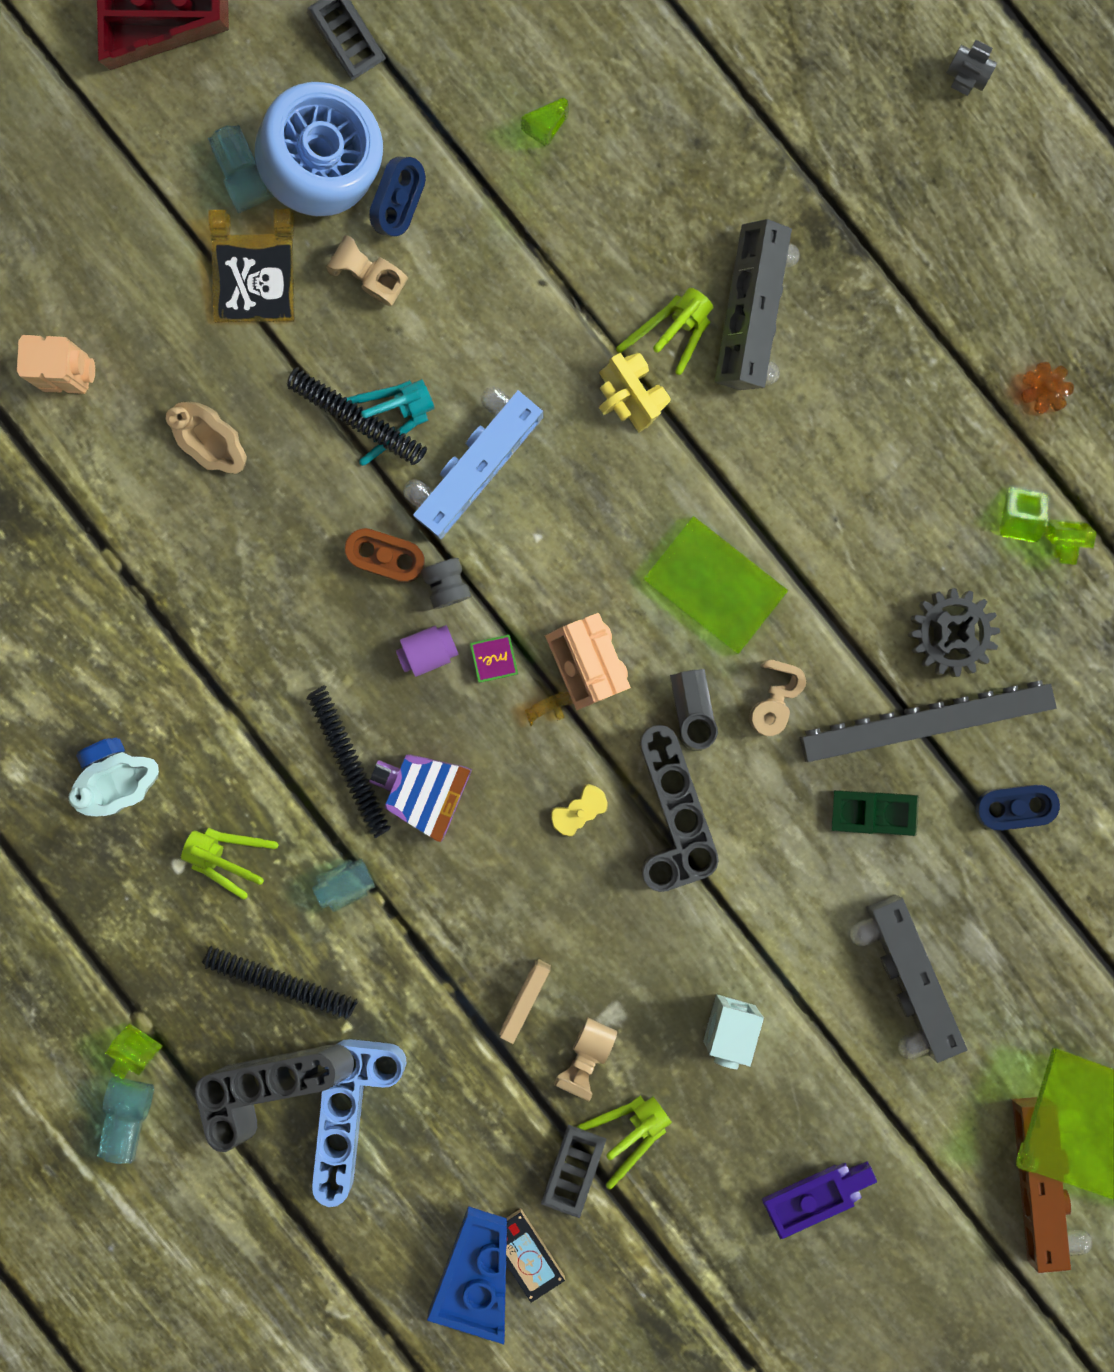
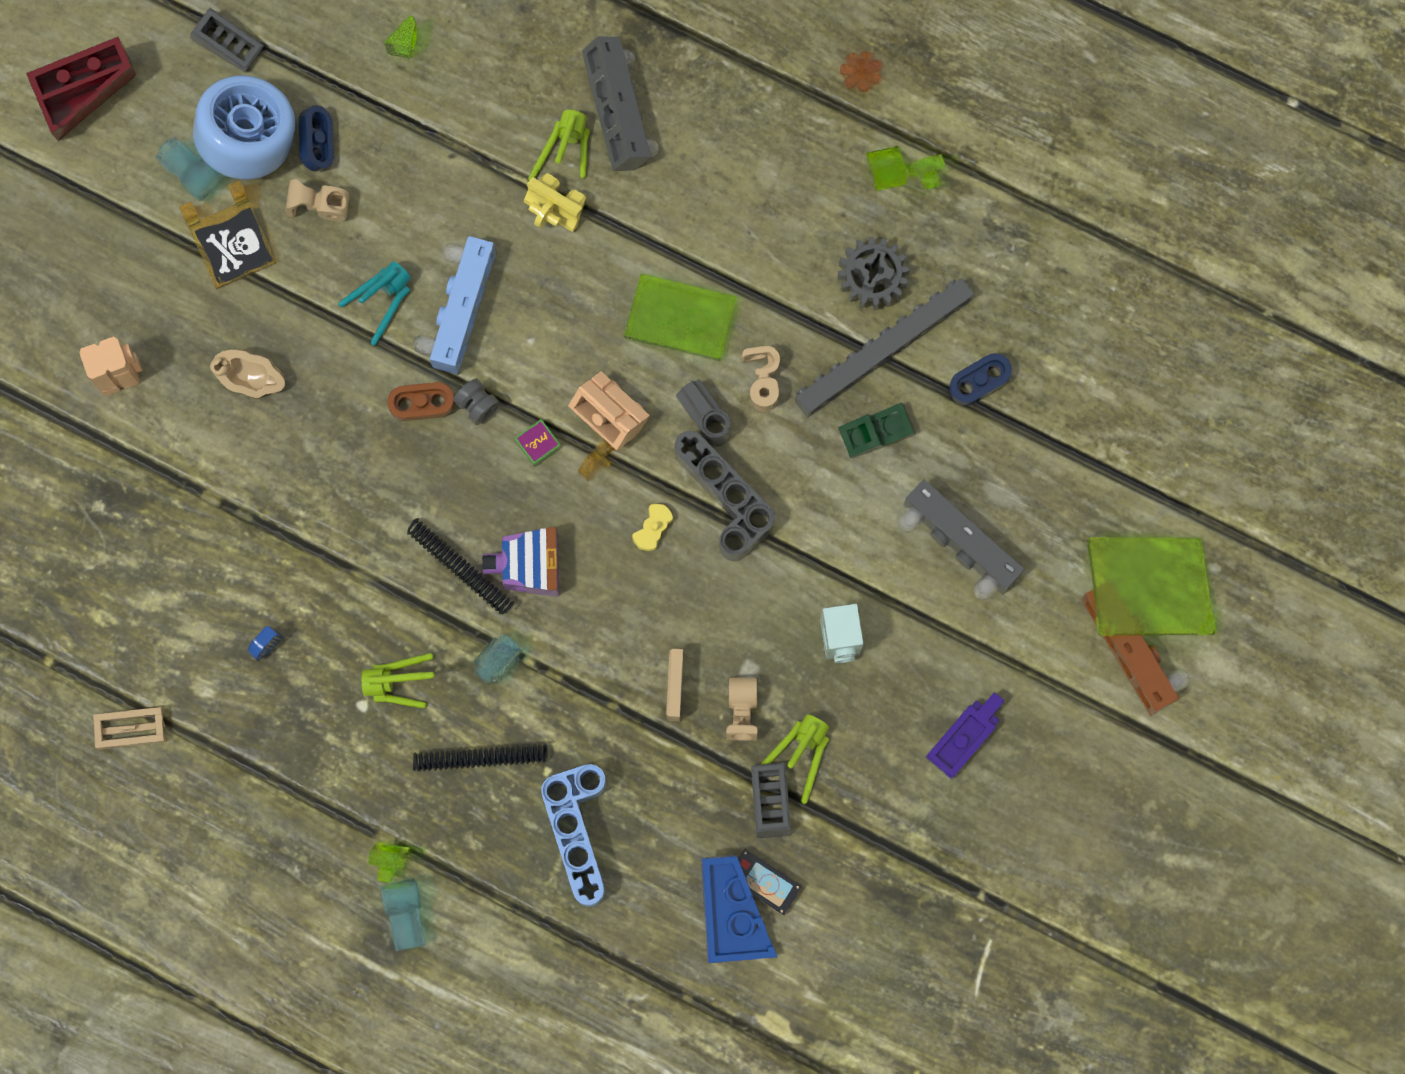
camera: 30 degrees left, 10 degrees down
light aqua arm [68,752,159,817] -> none
dark grey beam [195,1044,354,1152] -> none
black piece [287,367,427,465] -> none
medium lavender brick [396,625,459,677] -> none

